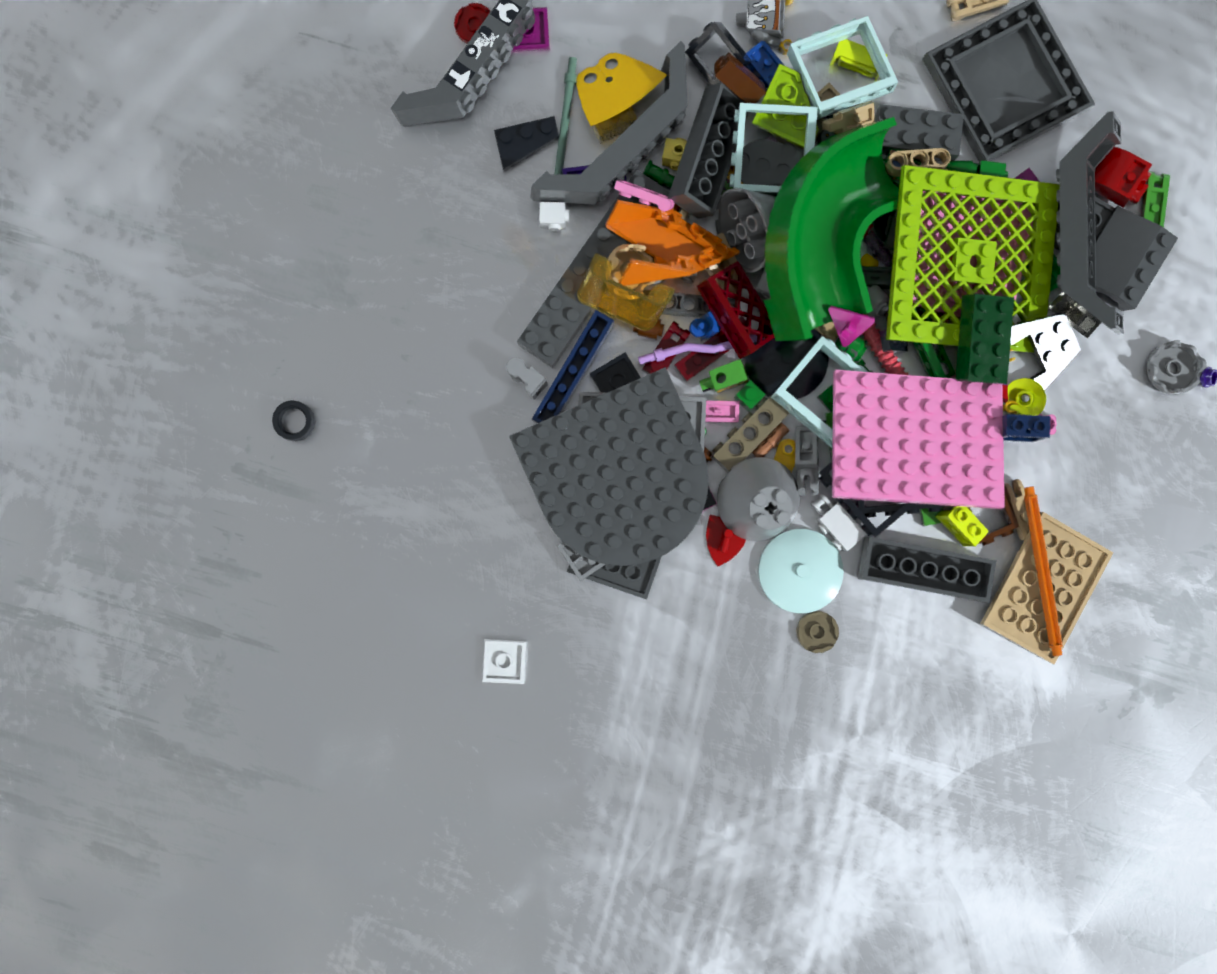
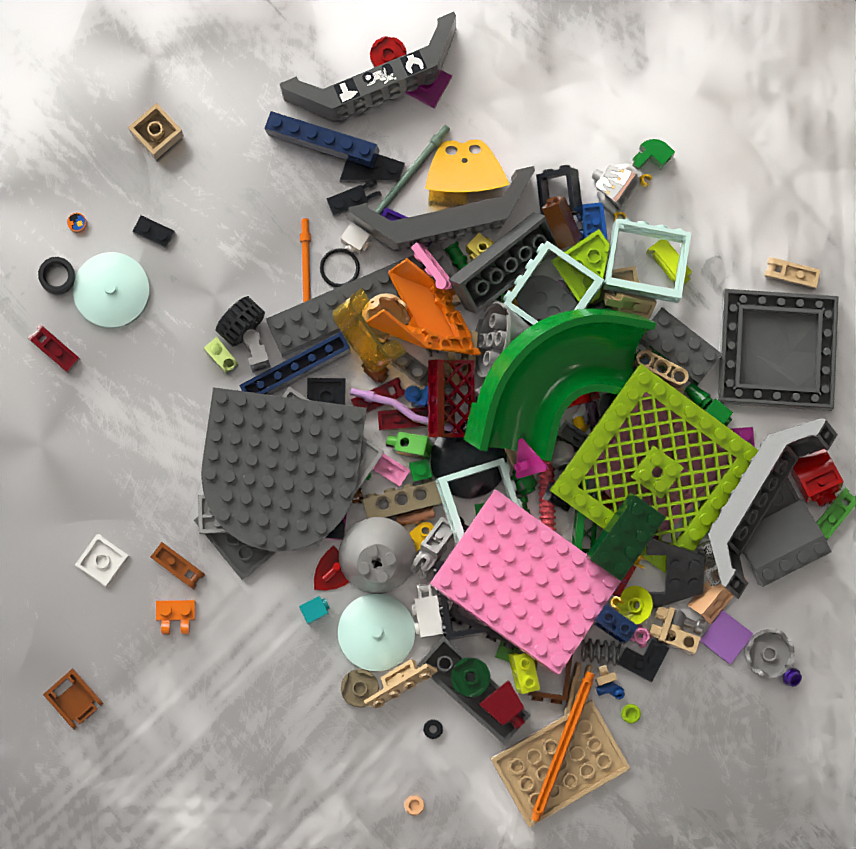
camera: 25 degrees right, 5 degrees down
none -> dark red plate [28,324,80,373]
none -> dark orange container [43,668,104,730]
none -> tile [67,213,87,233]
none -> light aqua dish [73,253,150,329]
none -> tan brick [128,103,184,160]
none -> black plate [132,215,175,249]
none -> dark orange plate [150,542,205,590]
none -> orange plate [156,600,195,634]
none -> yellowish green leg [204,337,239,374]
none -> black tyre [215,296,265,347]
none -> dark blue brick [264,111,380,168]
none -> teal brick [299,596,330,625]
none -> orange bar [300,218,311,302]
none -> black tyre [320,248,360,287]
none -> black hinge [326,180,382,217]
none -> tan bracket [364,659,438,708]
none -> light nougat tile [405,796,424,815]
none -> black plate [423,719,443,739]
none -> dark green plate [451,657,490,697]
none -> dark red torso [479,680,526,730]
none -> dark grey piece [581,638,622,666]
none -> tan tile [595,665,617,686]
none -> blue arm [596,682,625,700]
none -> black plate [617,639,669,683]
none -> lime tile [621,704,641,724]
none -> tan hips [649,607,705,656]
none -> light nougat panel [688,569,747,624]
none -> medium lavender tile [699,610,753,665]

